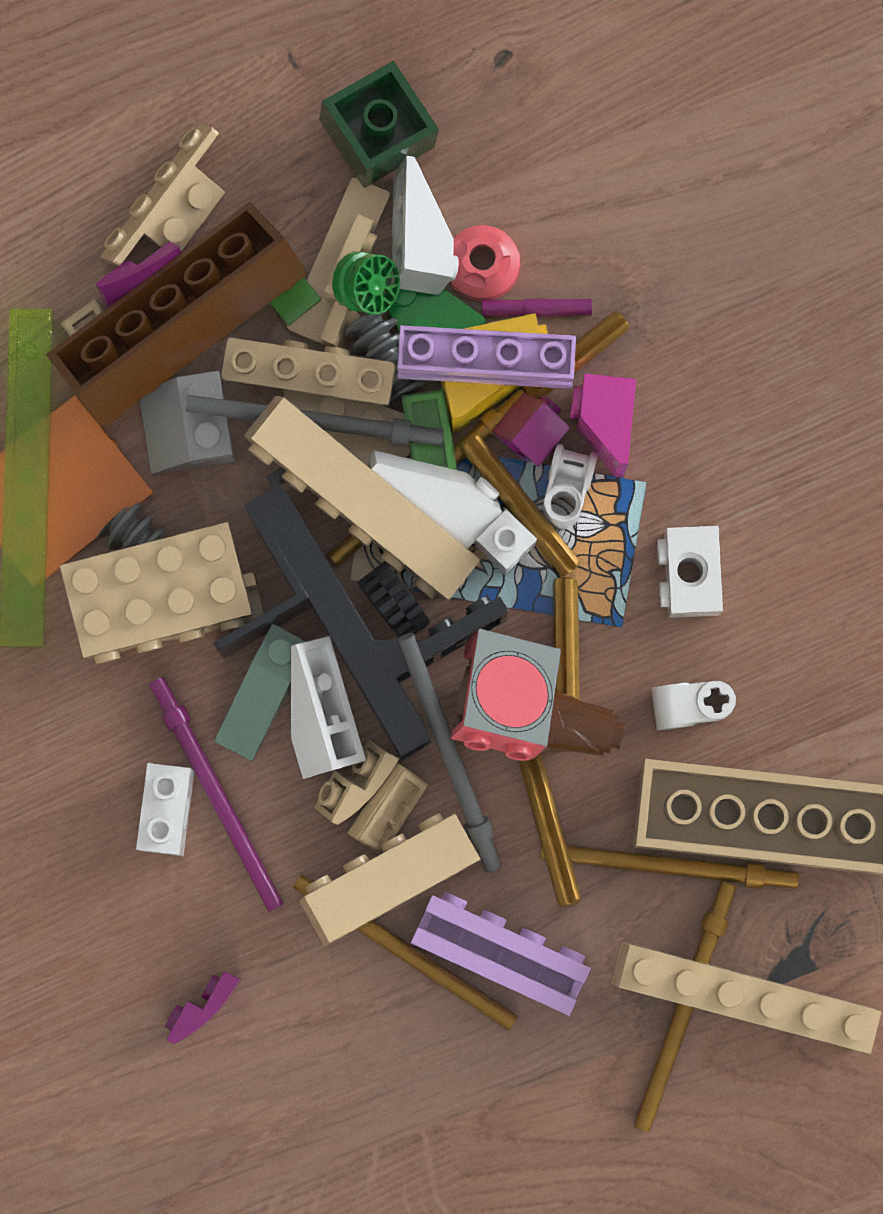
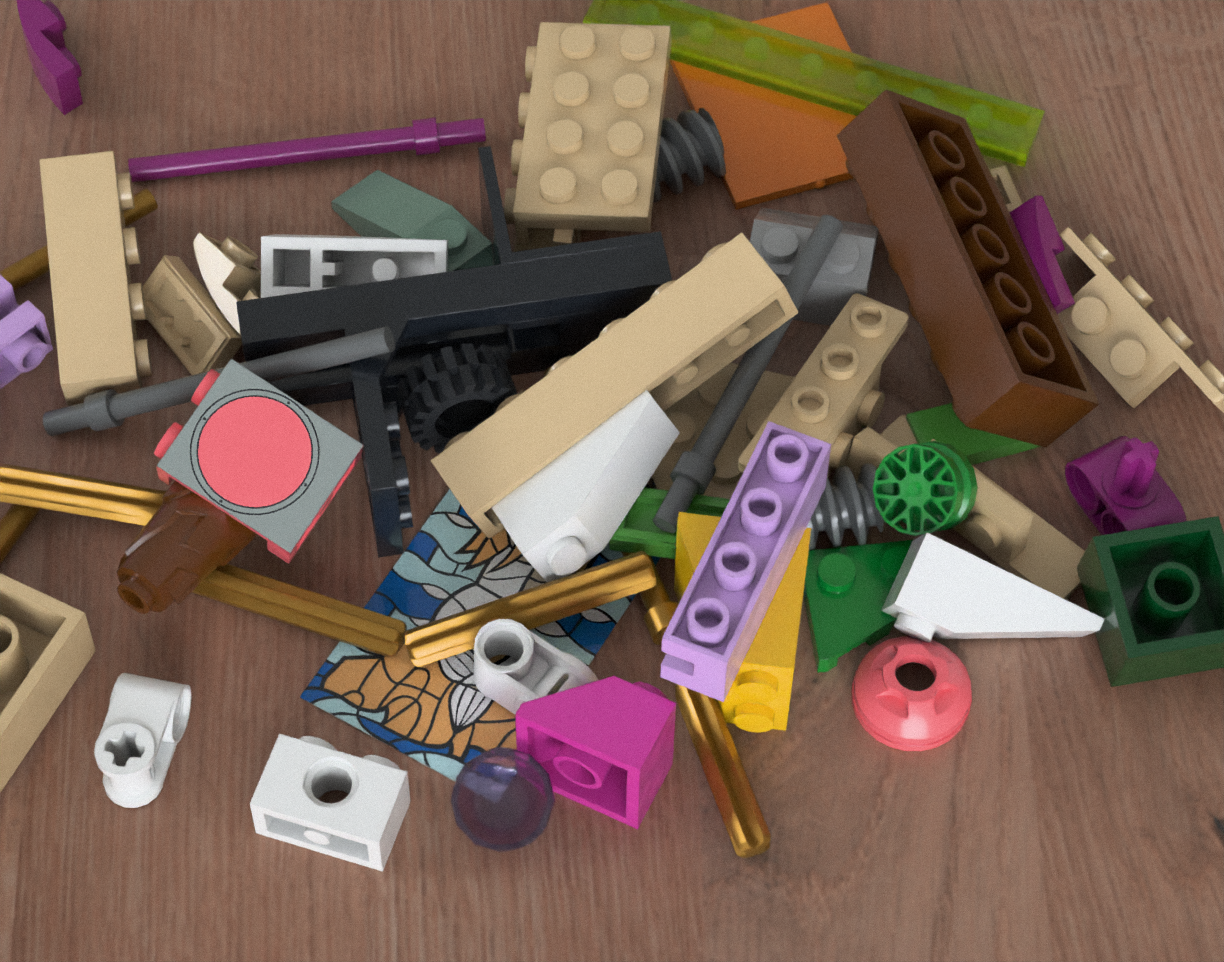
camera: 110 degrees right, 25 degrees down
white brick [136,763,195,856] -> none
white brick [475,509,537,576] -> none
magenta piece [482,299,592,317] -> none
magenta brick [492,392,570,467] -> none
none -> clear purple hair [450,747,556,852]
none -> magenta beam [1065,436,1187,535]

